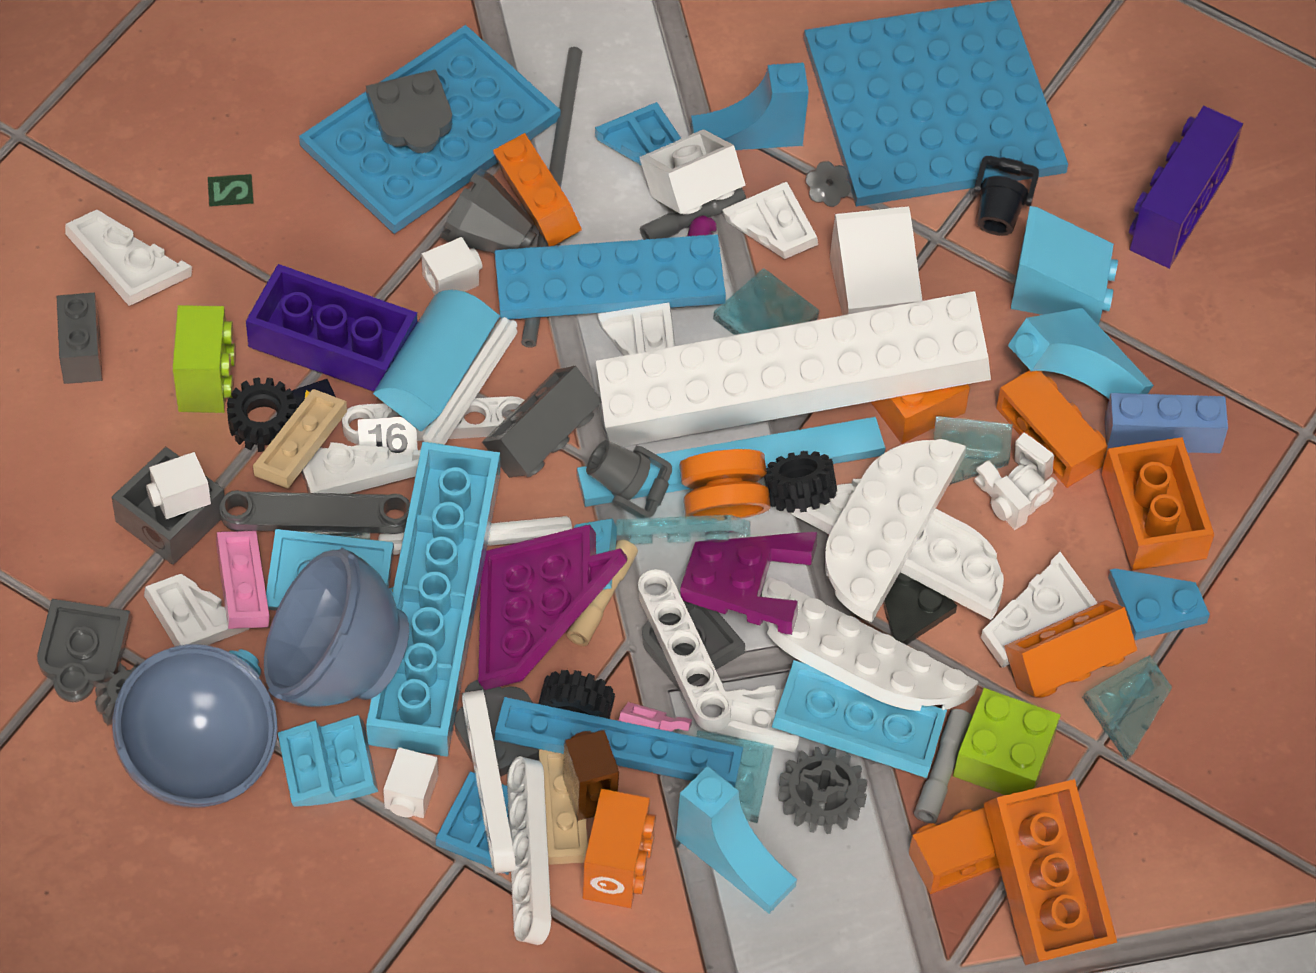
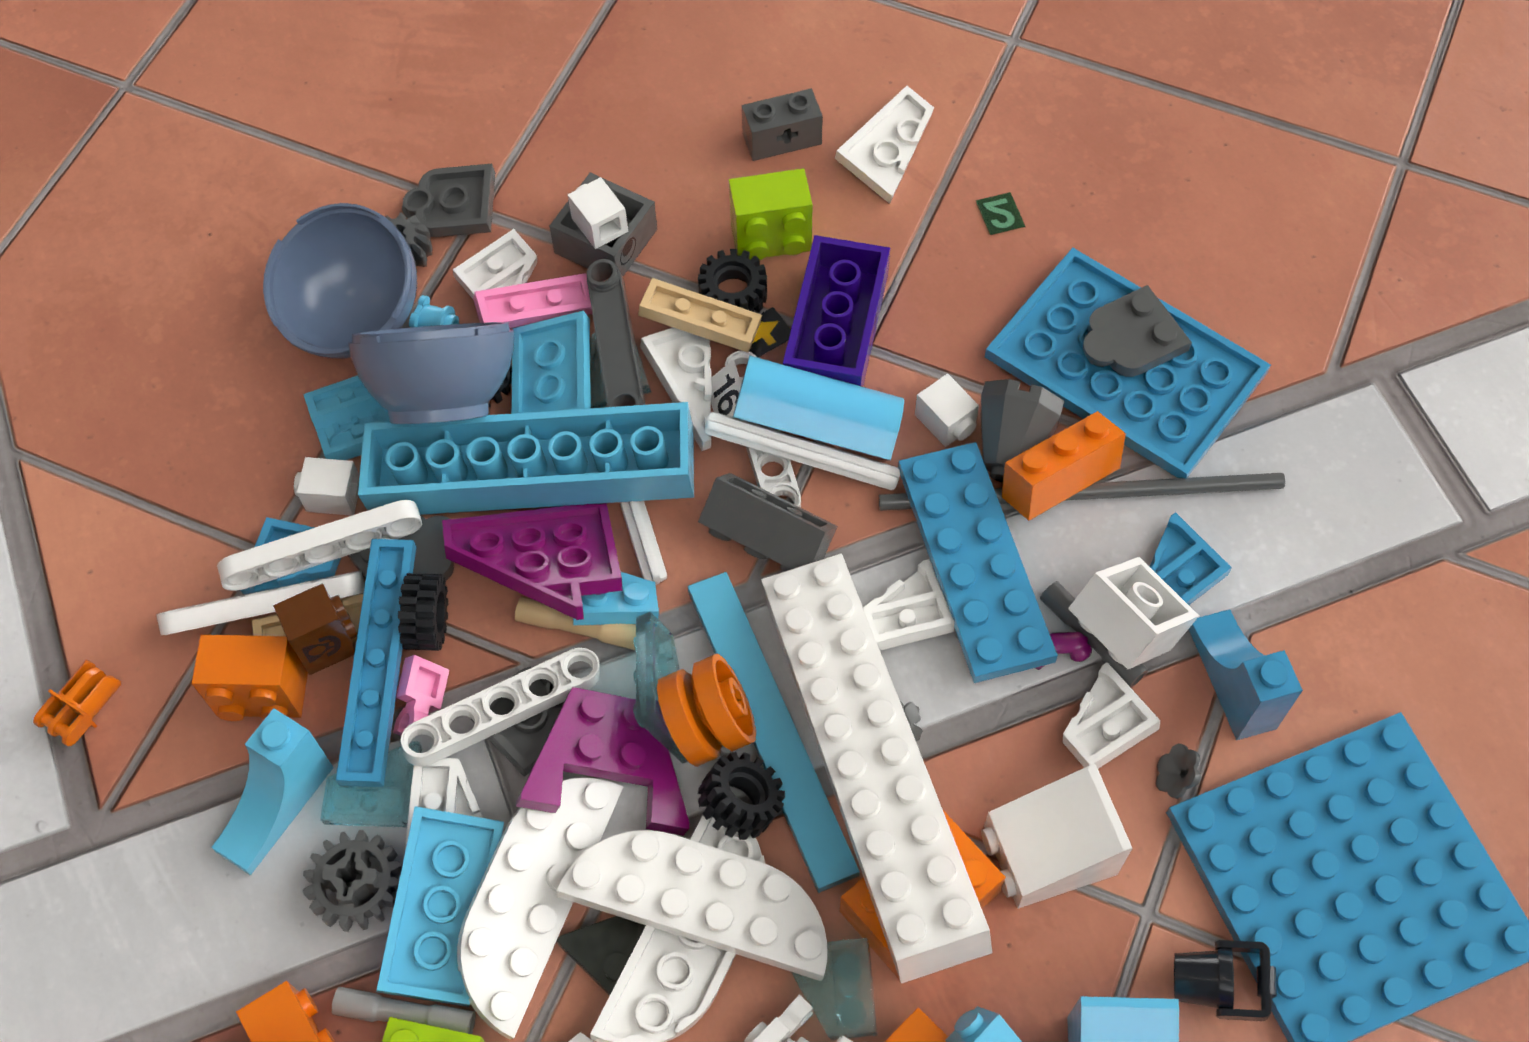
camera: 85 degrees right, 5 degrees up
dark grey piece [586,440,672,519] -> none
clear light blue tile [713,268,820,335] -> none

